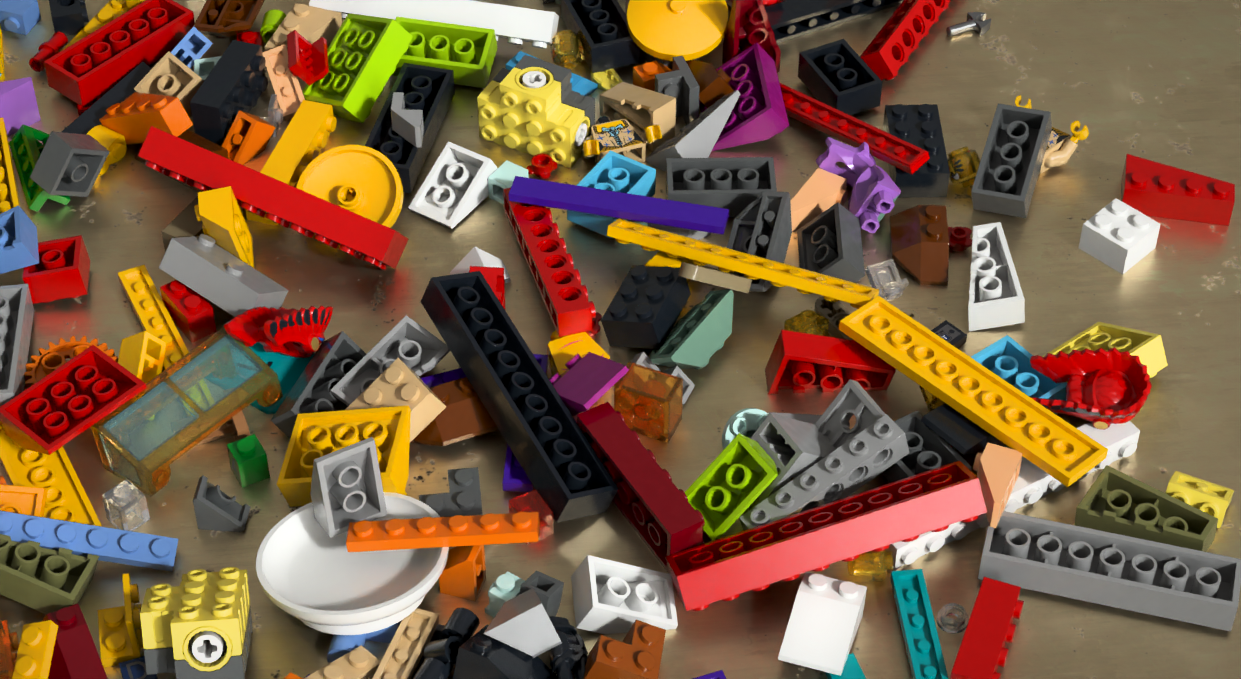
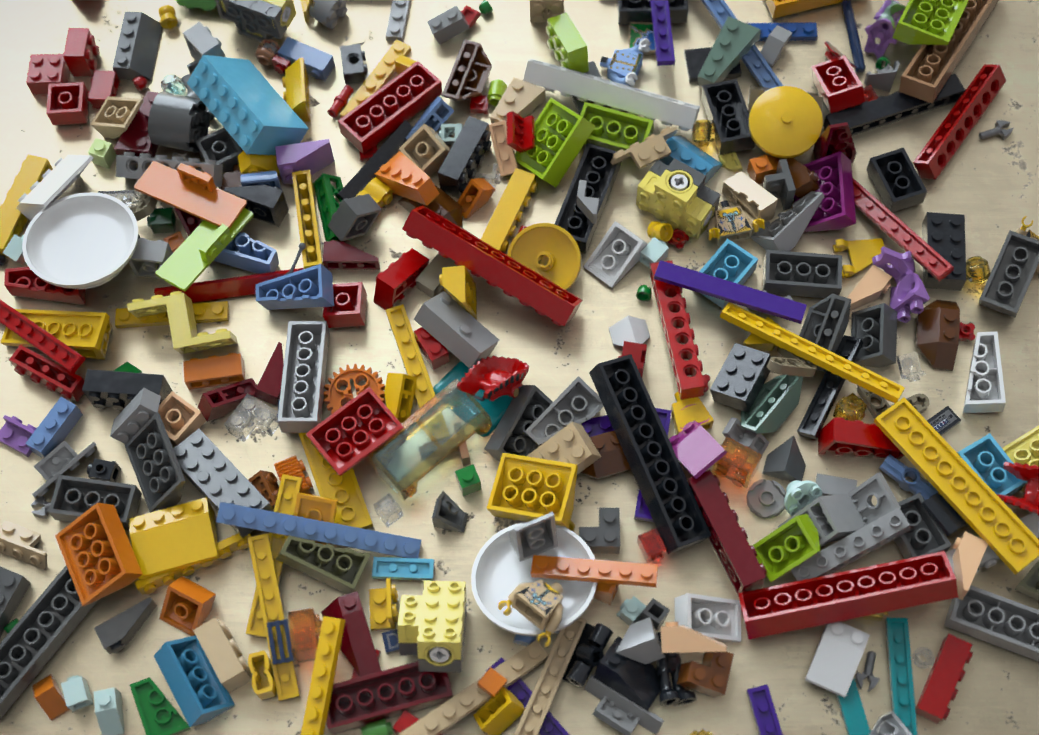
camera: 10 degrees right, 20 degrees up
none -> dark red slope [322,240,380,270]
none -> medium azure plate [372,557,435,581]
none -> red wedge [373,248,429,310]
none -> tan torso [498,579,563,647]
none -> tan bracket [611,126,678,169]
none -> green hinge [636,285,652,301]
none -> yellow wheel [647,221,673,242]
none -> light nougat slope [661,621,727,653]
none -> light grey tile [746,479,786,519]
none -> dark grey slope [762,436,806,482]
none -> black plate [797,335,863,440]
none -> yellow flag [832,238,884,279]
none -> flat silver bar [855,651,880,692]
none -> medium blue piece [879,454,938,500]

